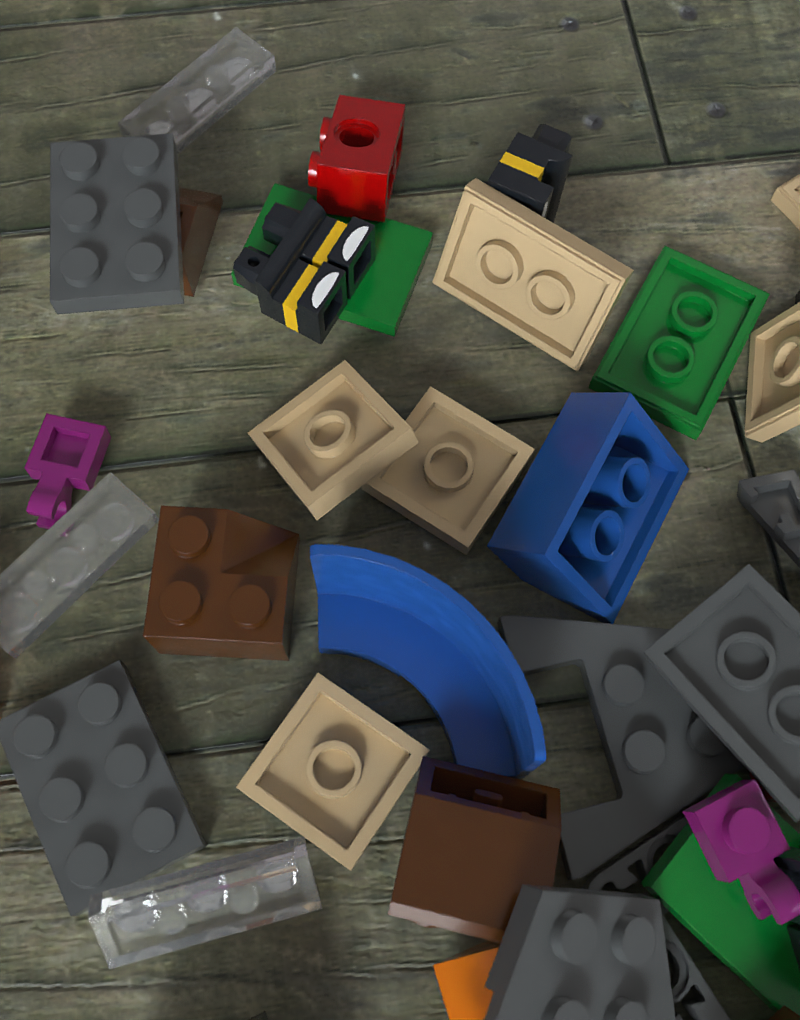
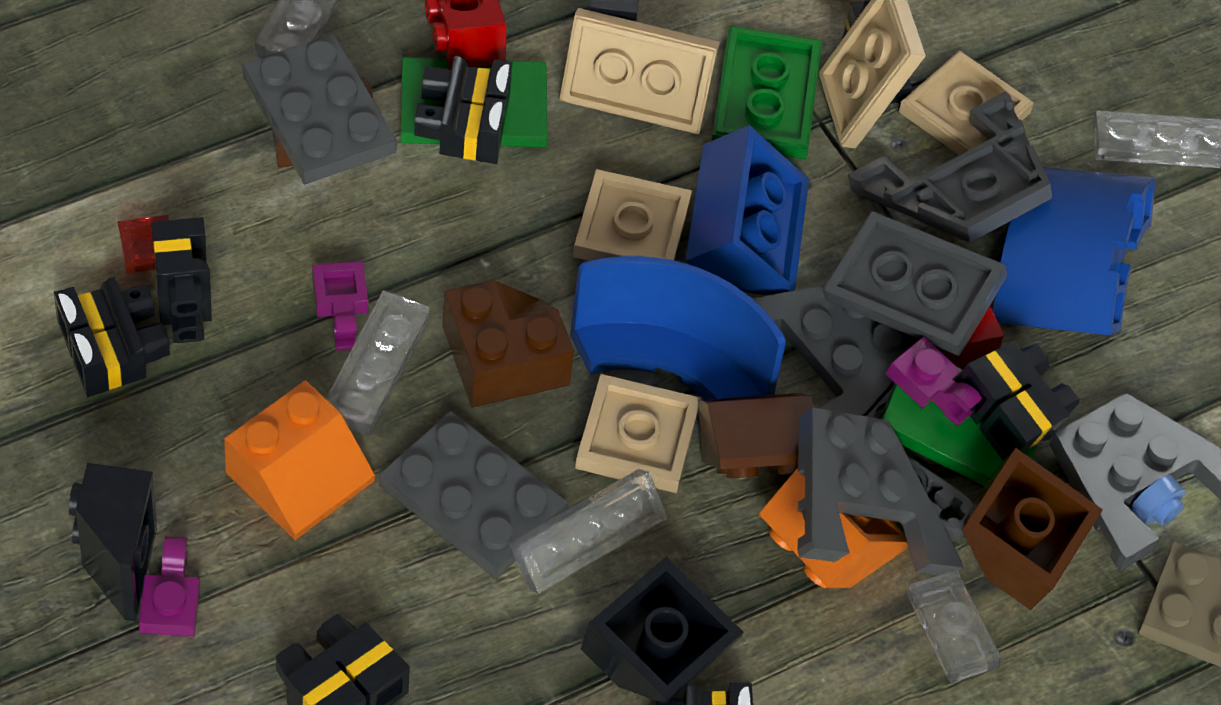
camera: 25 degrees left, 15 degrees down
tan plate [248,360,419,520] -> none

